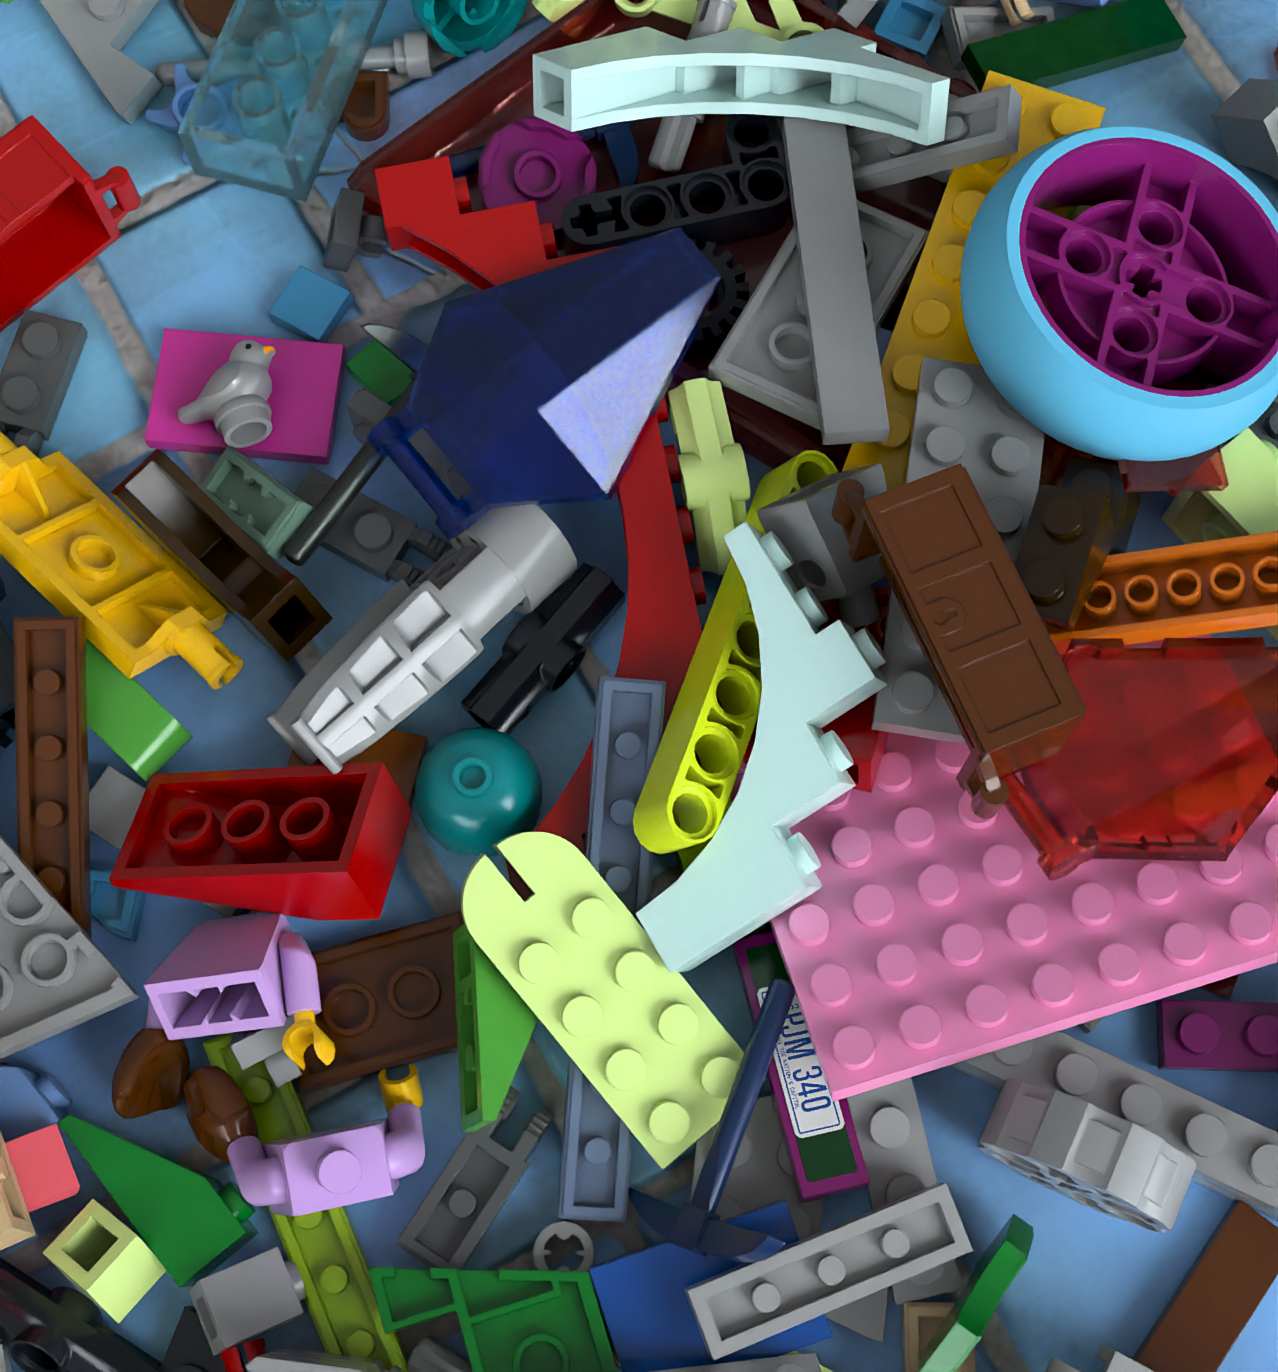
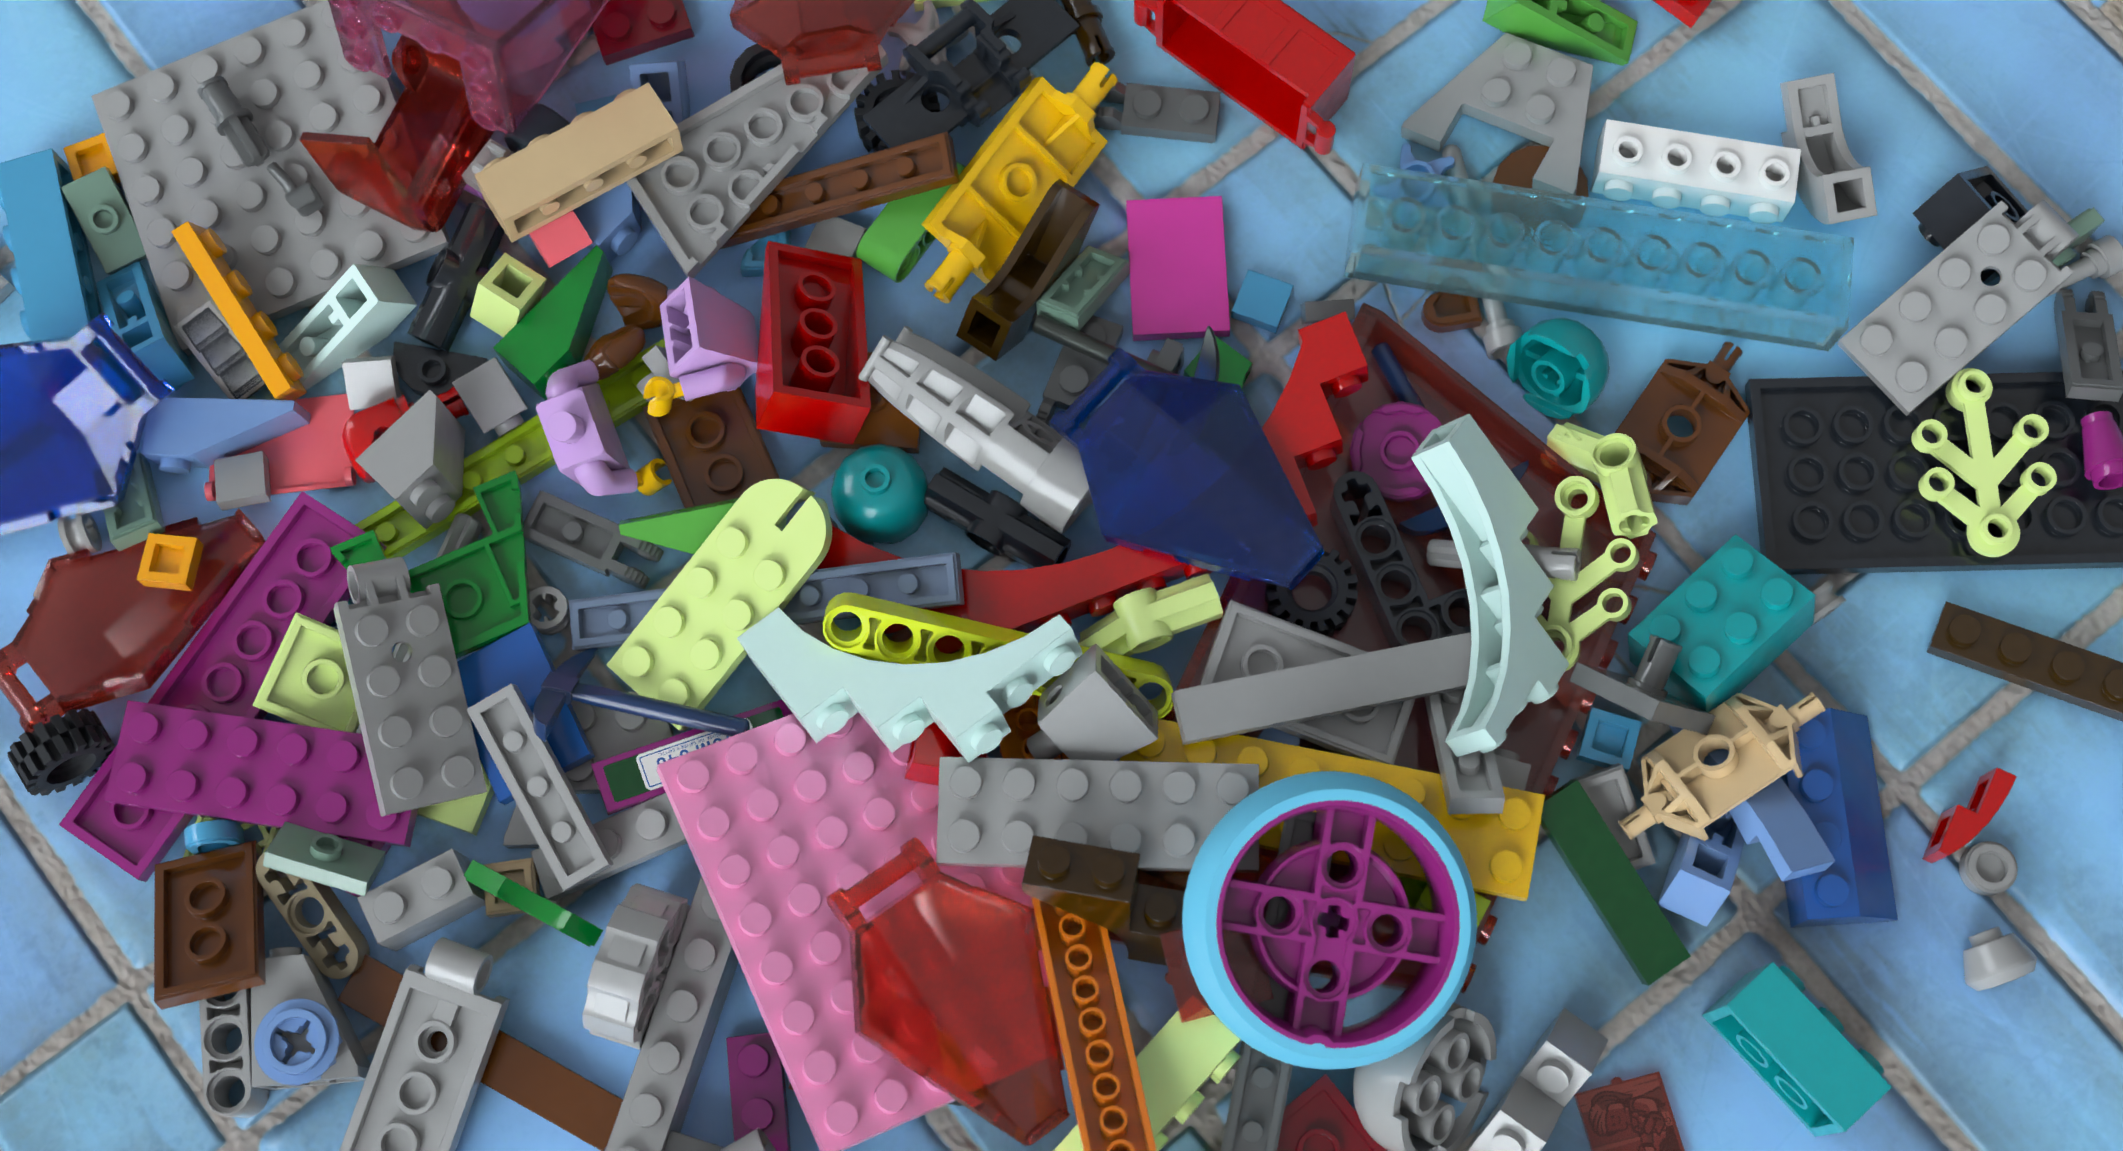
camera: 85 degrees right, 0 degrees up
light grey animal [177,340,276,448] -> none
reddish brown container [831,463,1087,819] -> none

